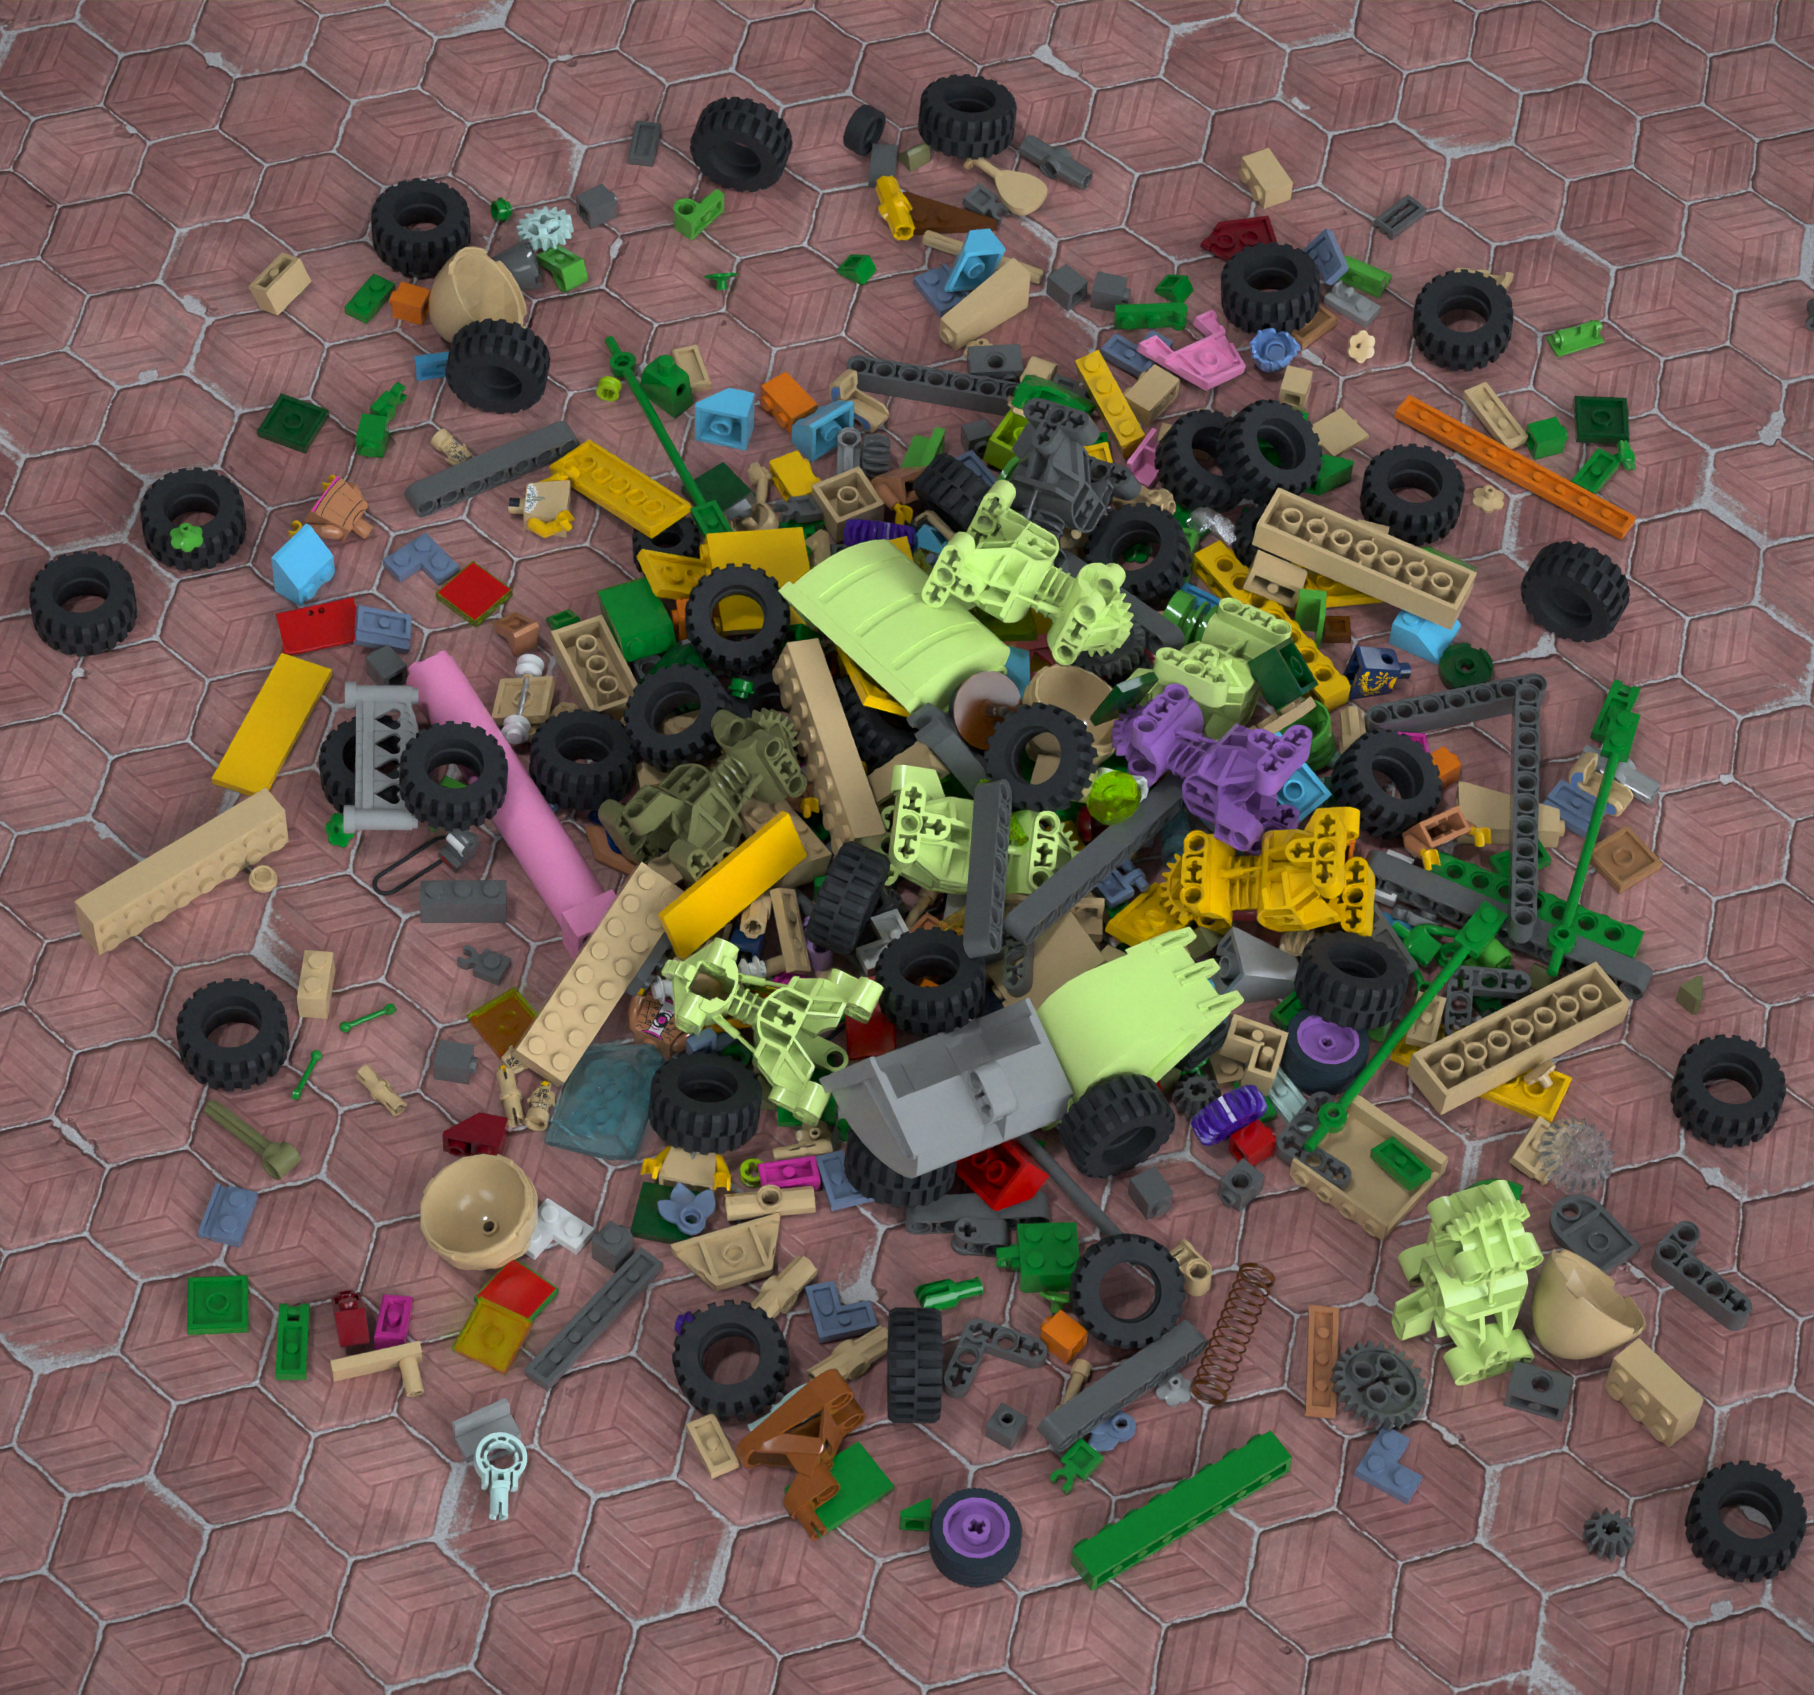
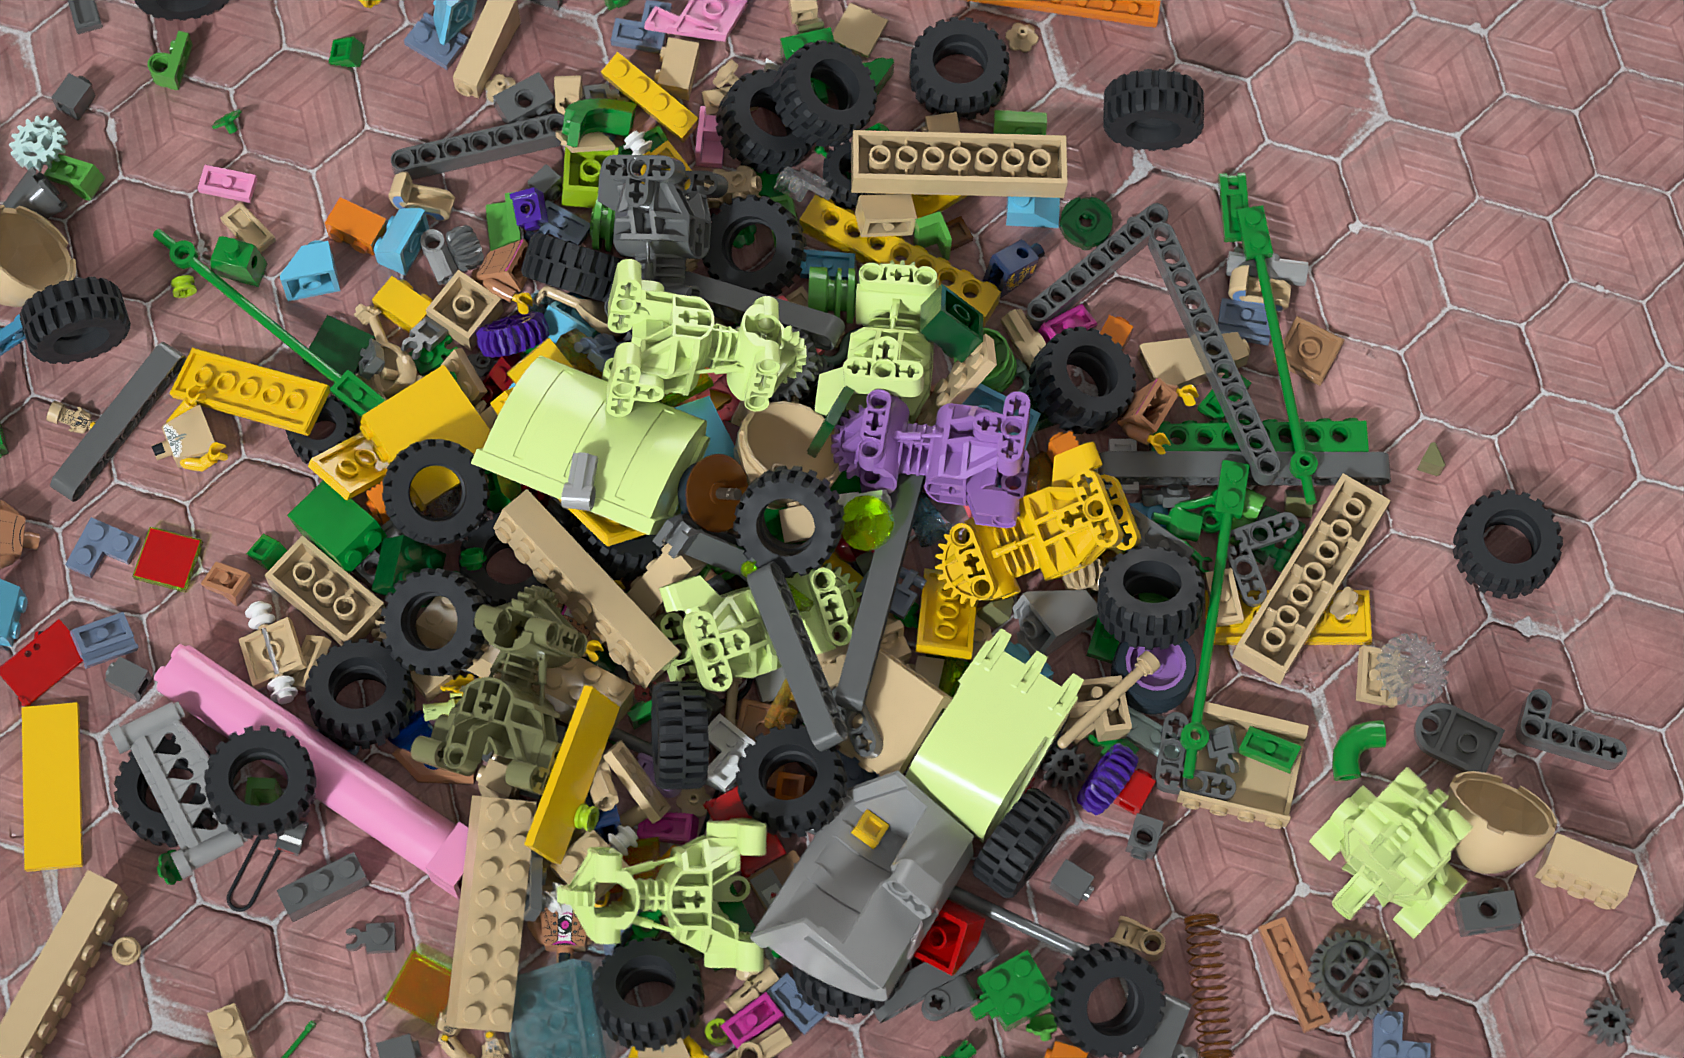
camera: 25 degrees left, 15 degrees up
none -> bright pink plate [198,165,257,203]
none -> dark purple brick [509,187,549,231]
none -> light grey piece [561,452,598,511]
none -> lime bush [574,804,599,832]
none -> yellow tile [851,809,890,849]
none -> tan piece [1057,651,1161,749]
none -> dark grey plate [1207,725,1240,775]

